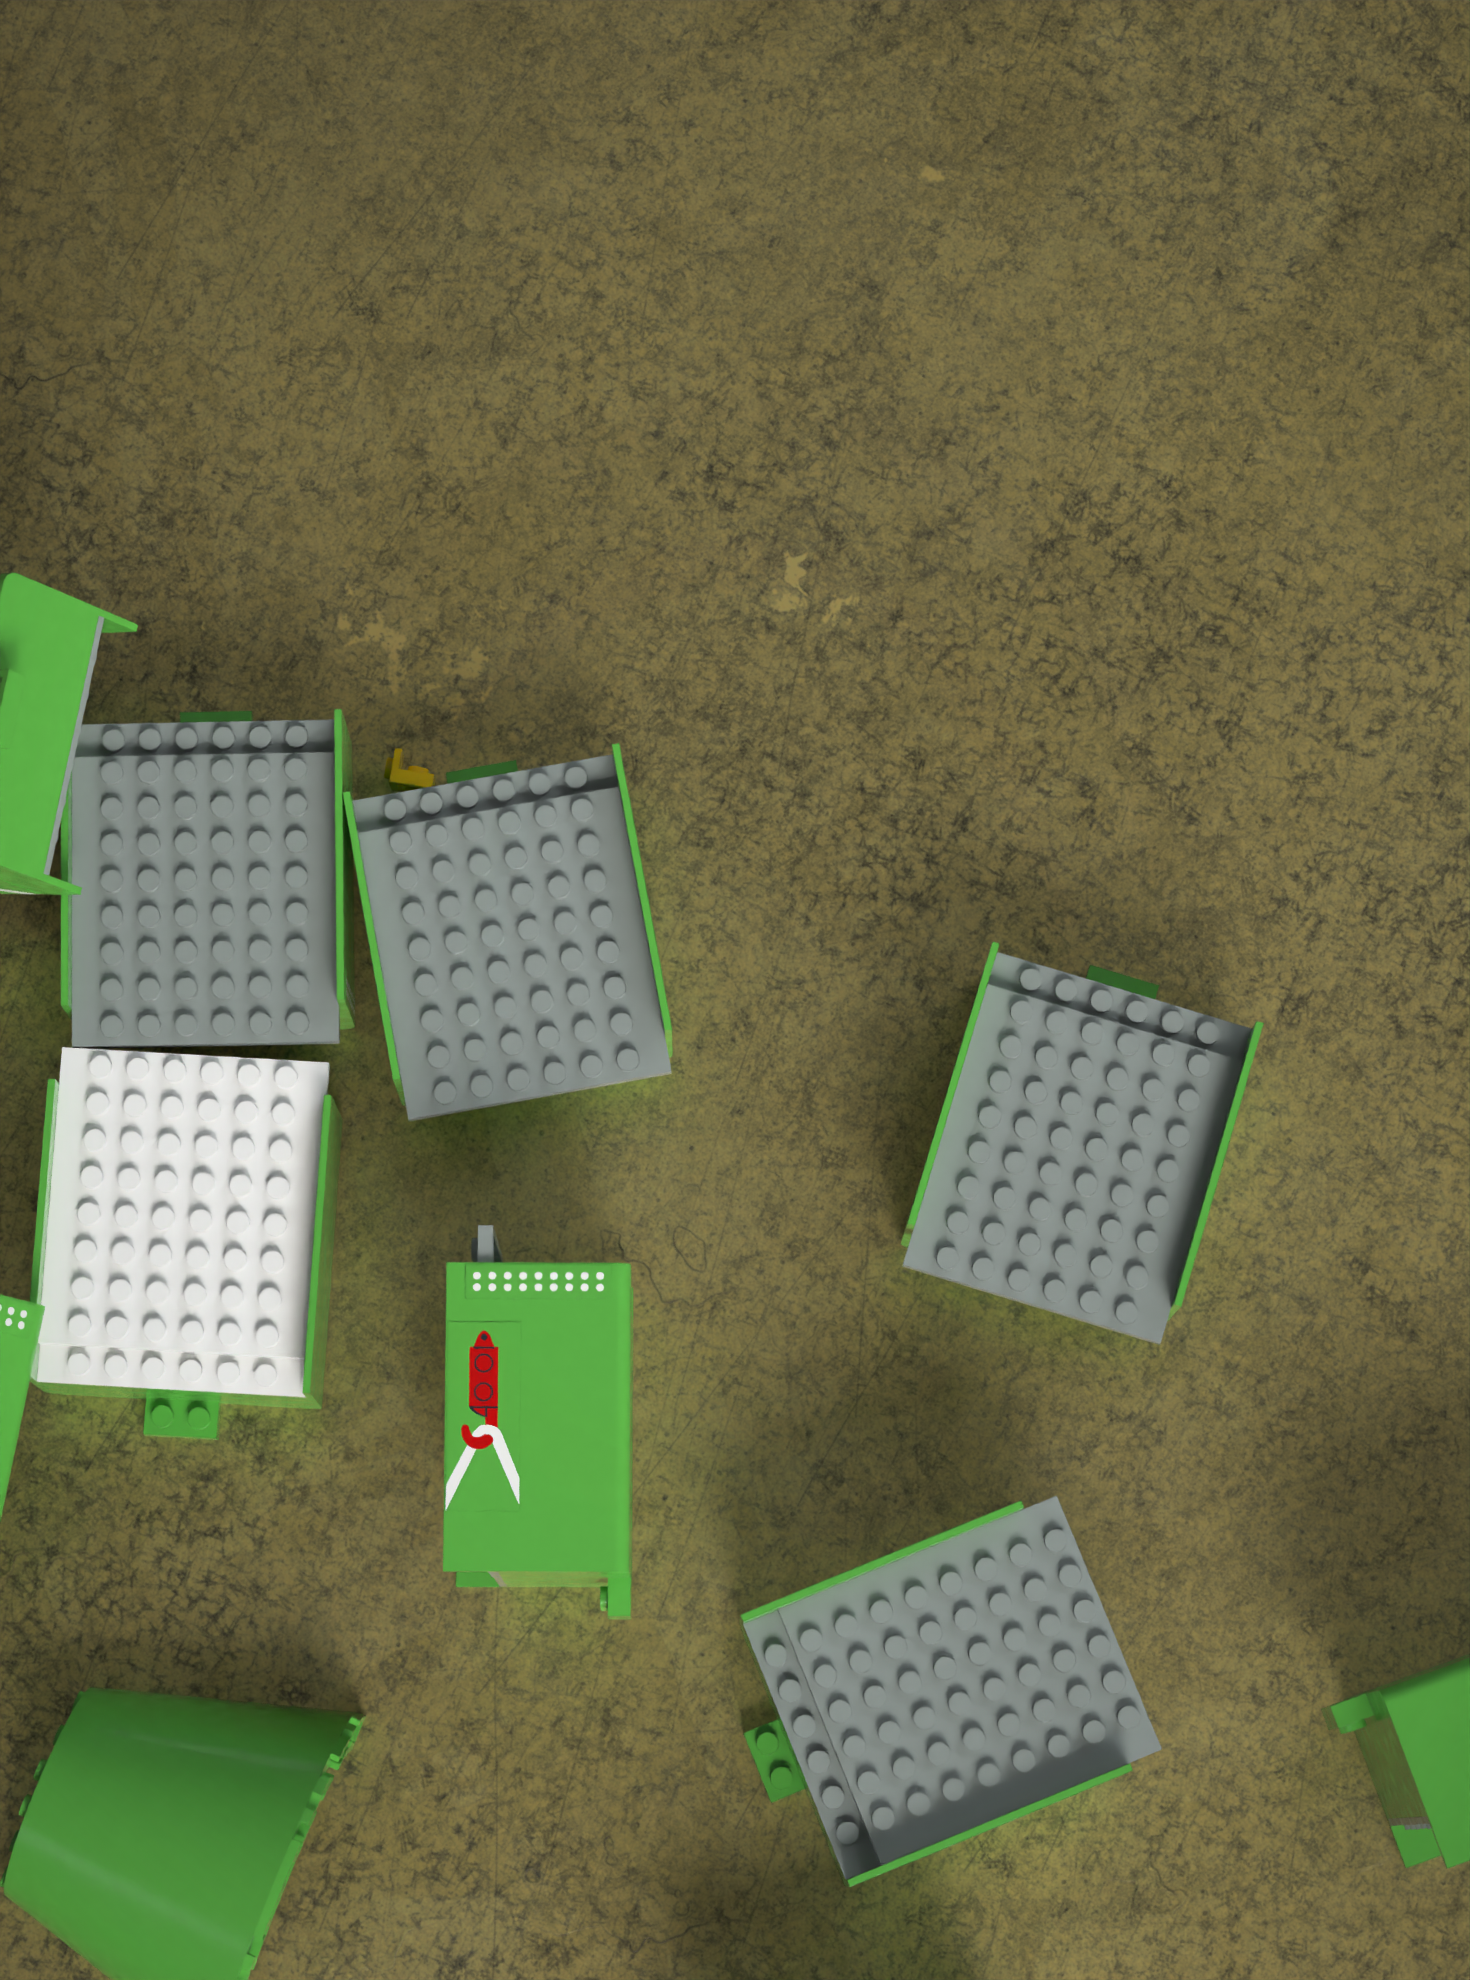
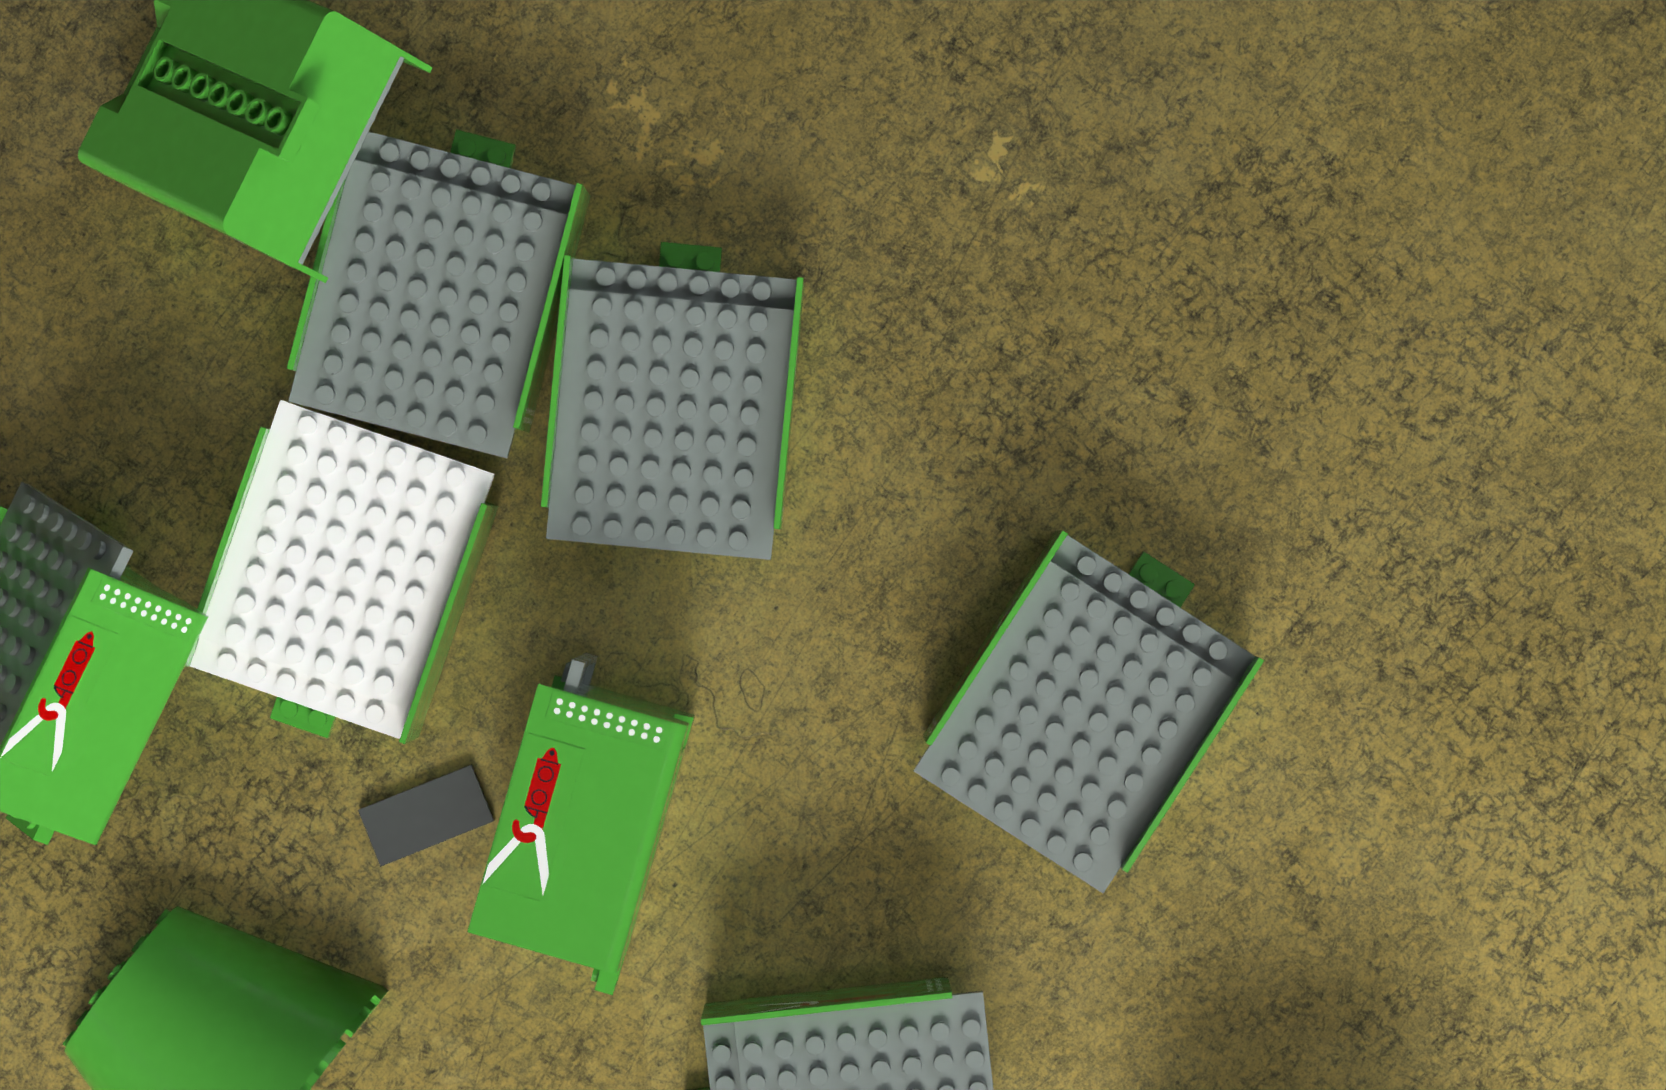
camera: 25 degrees right, 10 degrees up
yellow bracket [384,748,436,792] -> none
none -> dark grey tile [358,764,495,867]

